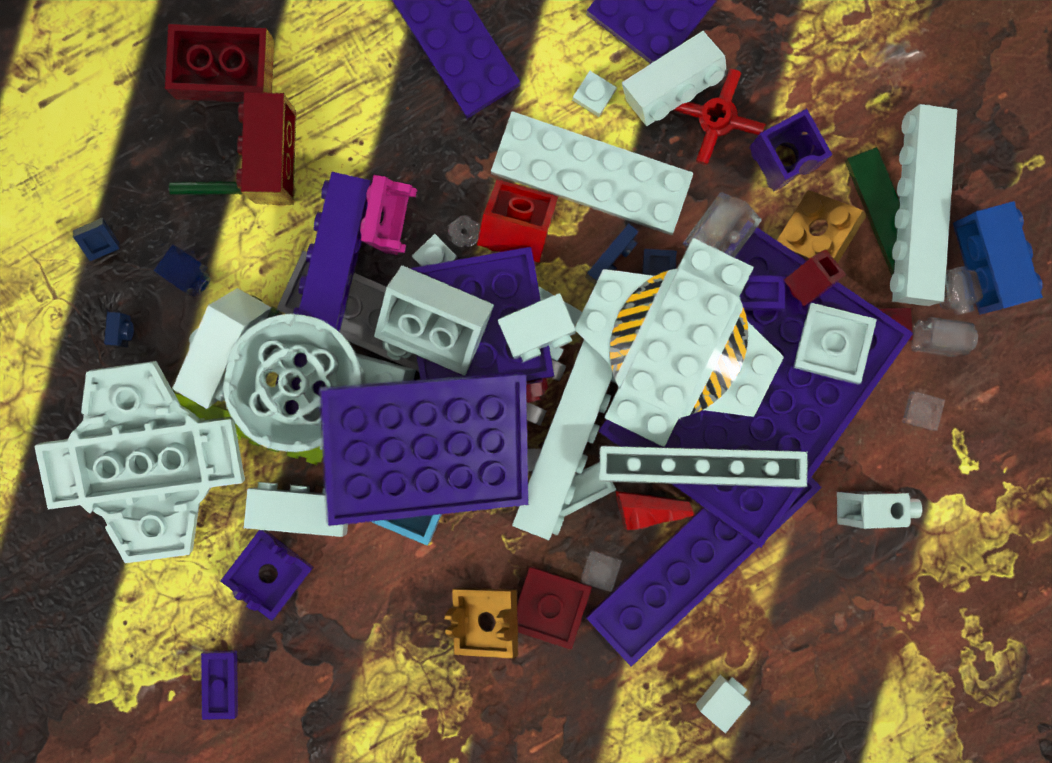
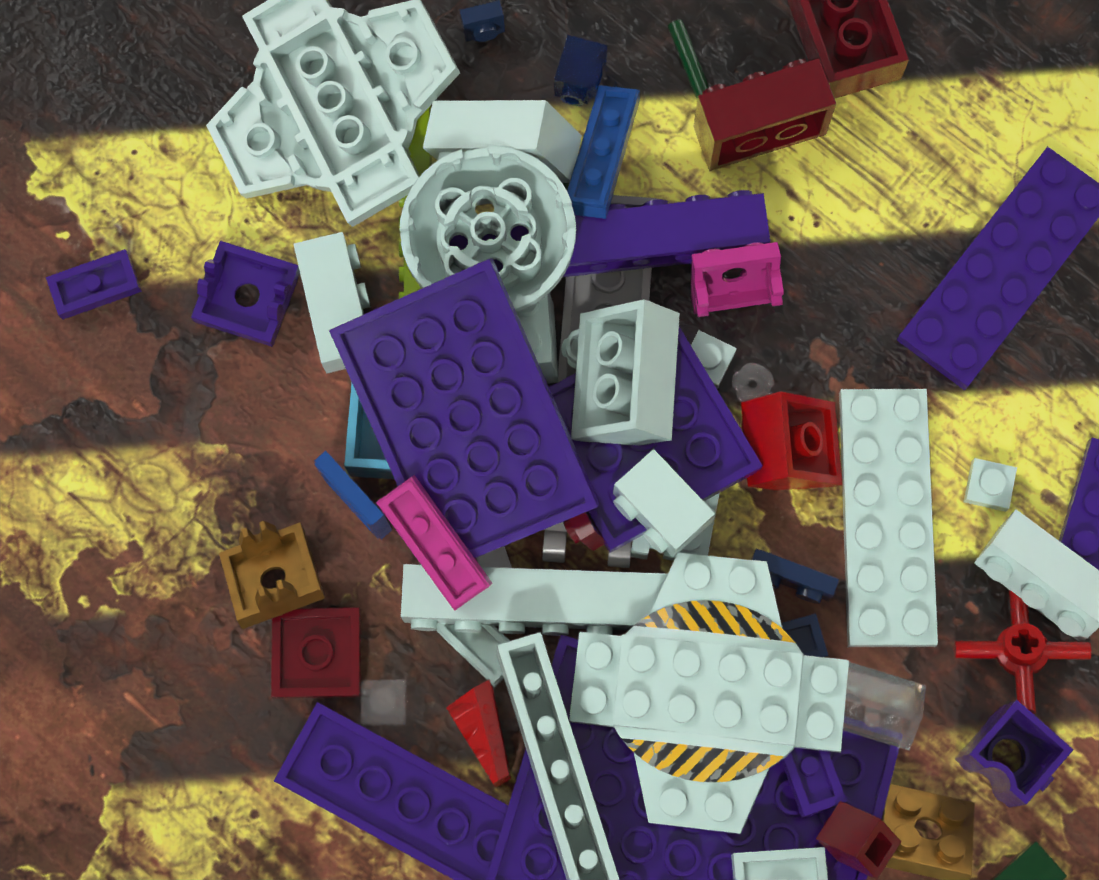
camera: 75 degrees right, 10 degrees down
none -> blue tile [314,450,392,540]
none -> dark pink tile [376,475,492,611]
none -> blue tile [567,85,640,219]

